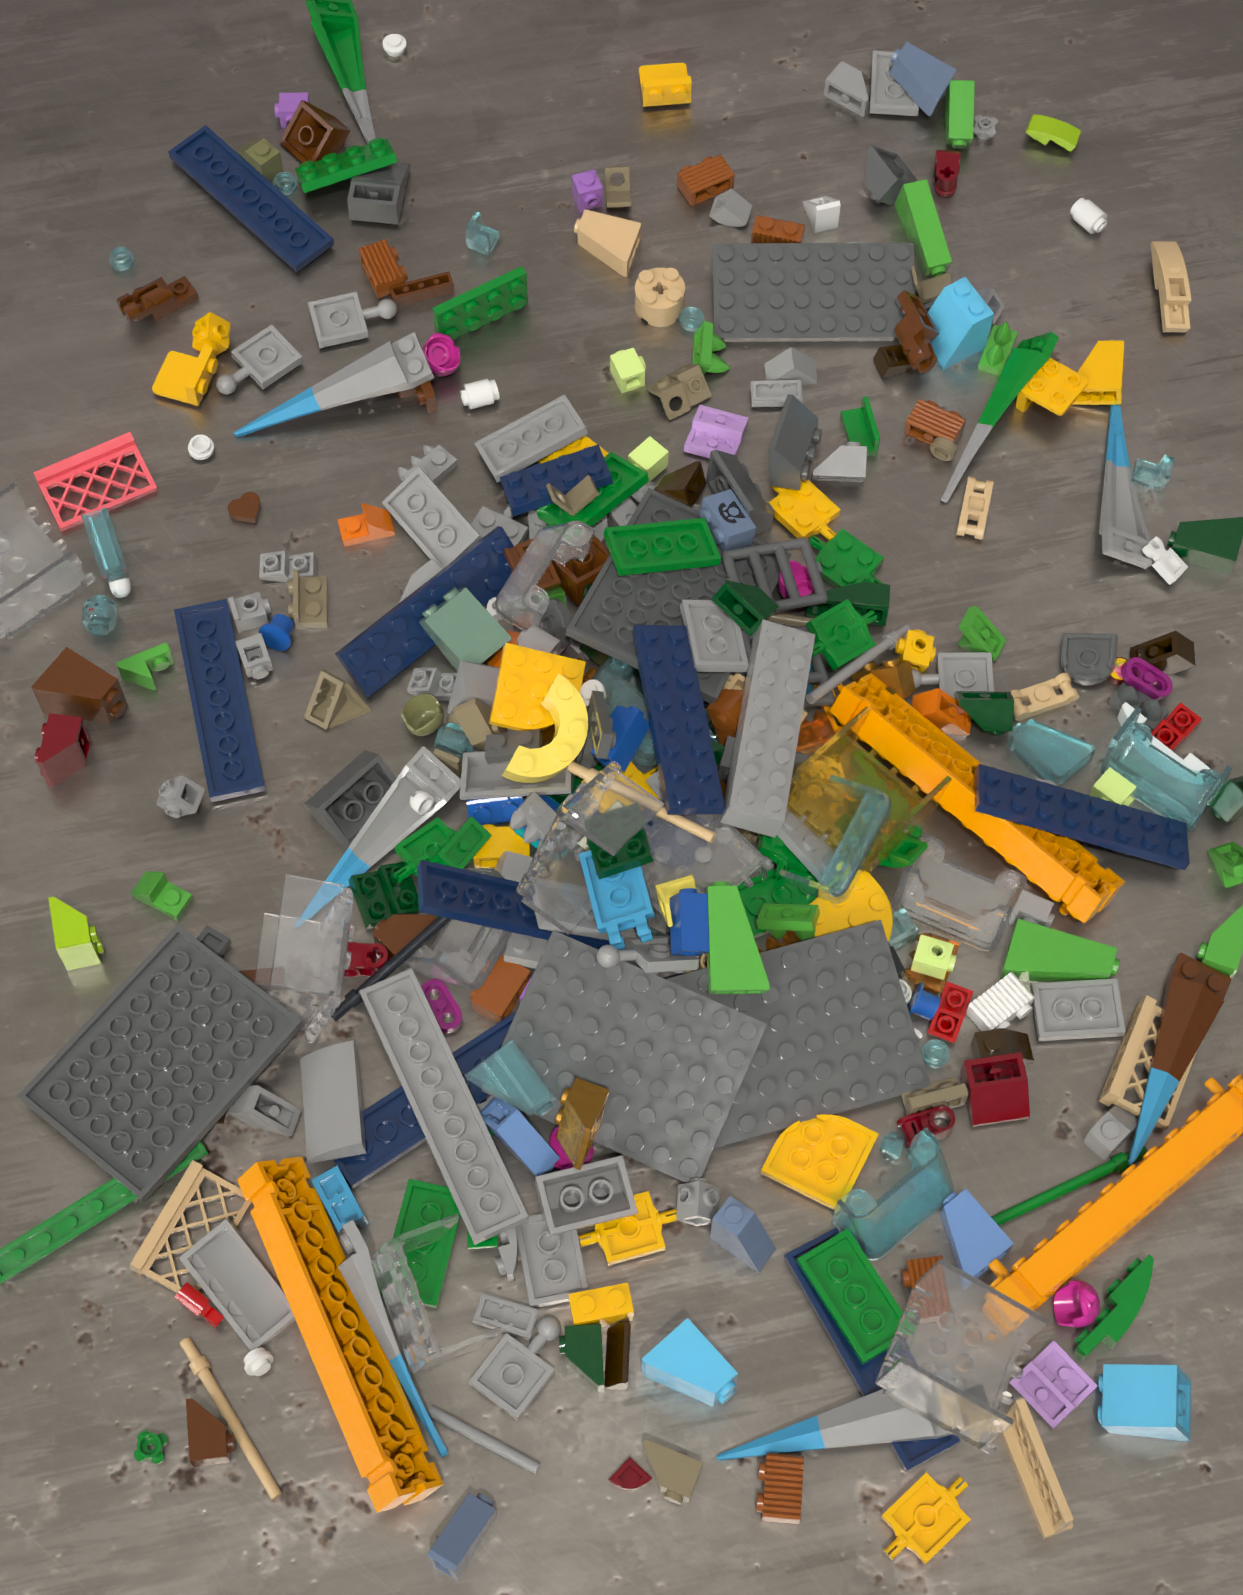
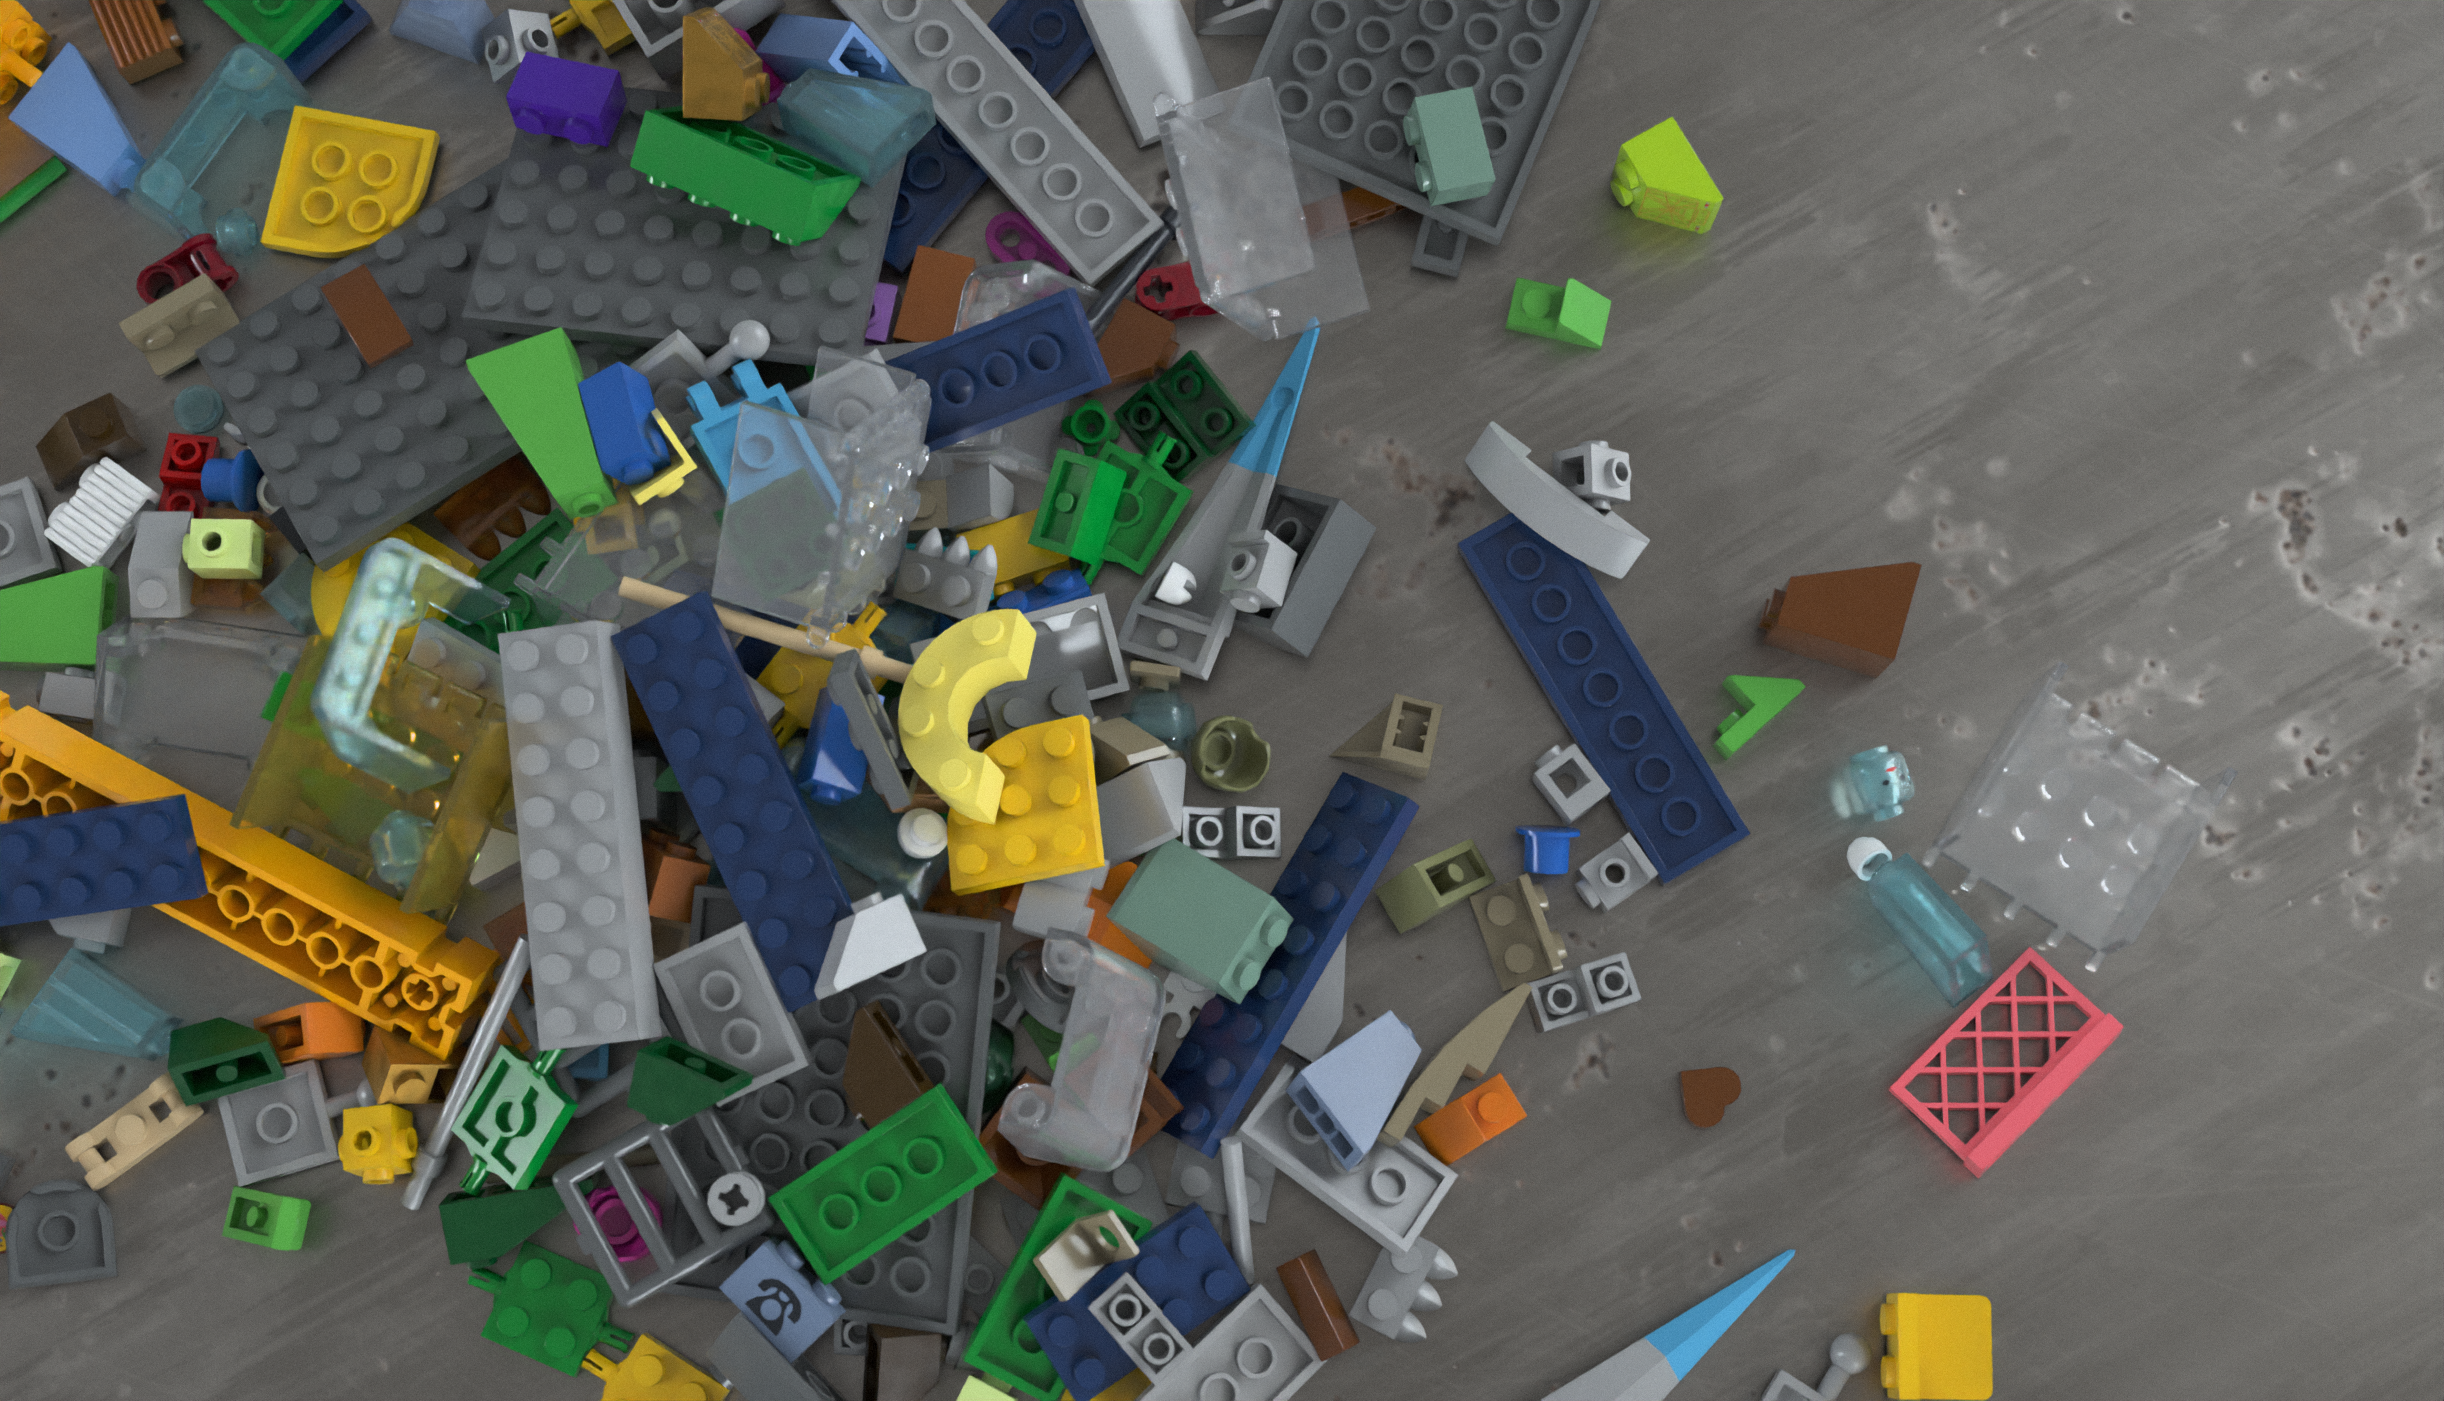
camera: 165 degrees right, 15 degrees up
dark red slope [35,713,92,787] -> none
white plate [188,435,214,460] -> none
bright green tile [756,903,820,941] -> none
dark red slope [960,1052,1030,1127] -> none
none -> light grey slope [128,511,199,618]
none -> reddish brown slope [320,264,414,369]
none -> clear light blue head [369,810,444,890]
none -> dark purple brick [506,51,627,147]
none -> green slope [630,105,861,246]
none -> light grey wheel [708,1171,765,1226]
none -> slope [814,892,927,1000]
none -> dark brown slope [842,999,935,1128]
none -> light grey slope [1087,1272,1194,1386]
none -> light grey brick [1220,530,1298,613]
none -> light grey bar [1221,1136,1255,1285]
none -> reddish brown slope [1276,1249,1360,1362]
none -> slope [1286,1010,1422,1171]
none -> olive slope [1375,838,1497,934]
none -> dark tan slope [1376,982,1533,1148]
none -> sand green brick [1403,86,1496,207]
none -> light grey slope [1464,421,1651,579]

